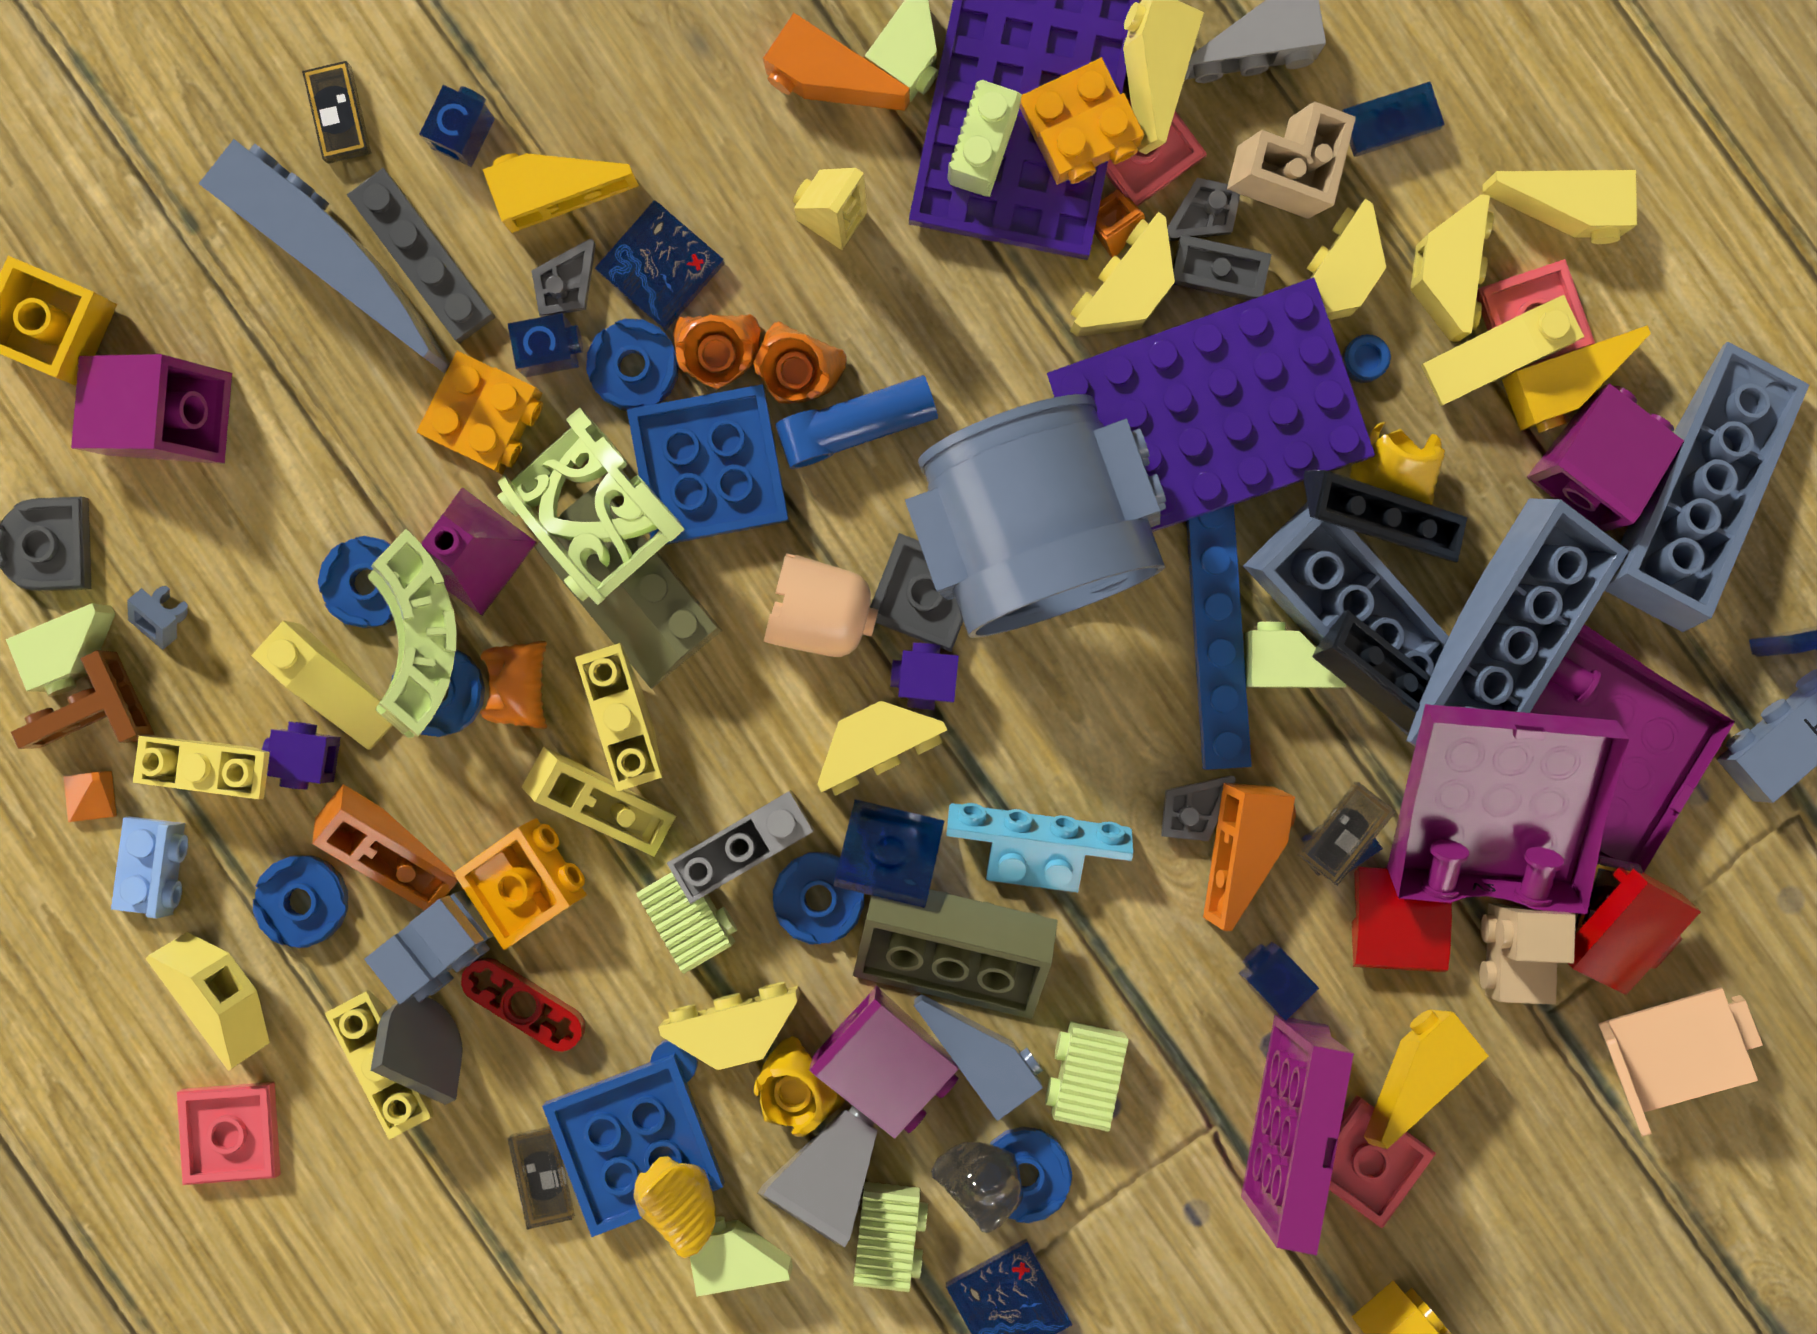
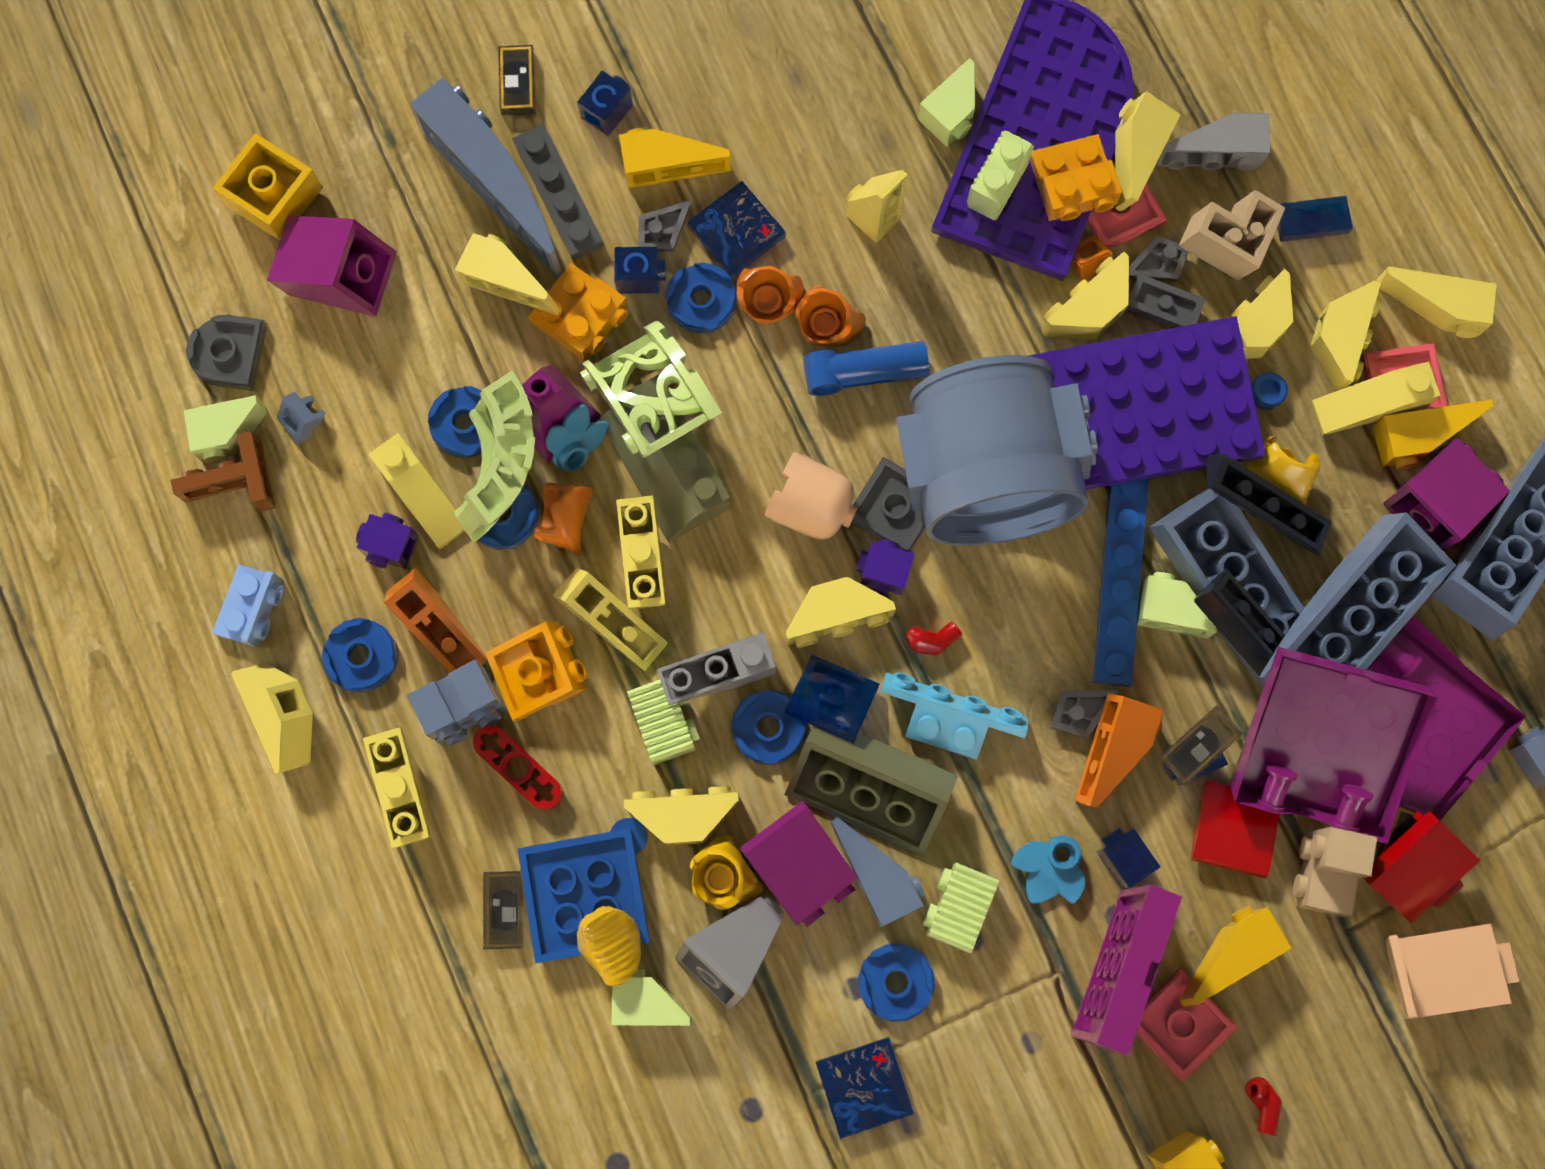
camera: 10 degrees right, 10 degrees down
orange slope [63,771,117,822] -> none
light yellow slope [133,736,270,799] -> none
coral tile [177,1082,281,1185] -> none
dark grey tile [370,996,462,1105] -> none
blue plate [627,384,789,545] -> none
orange slope [763,13,910,111] -> none
yellowish green brick [853,1181,928,1292] -> none
clear smoke hair [931,1142,1024,1233] -> none
none -> light yellow slope [455,233,561,316]
none -> dark azure plate [546,404,609,472]
none -> red arm [905,621,963,656]
none -> dark azure plate [1011,835,1085,904]
none -> red arm [1245,1077,1282,1136]

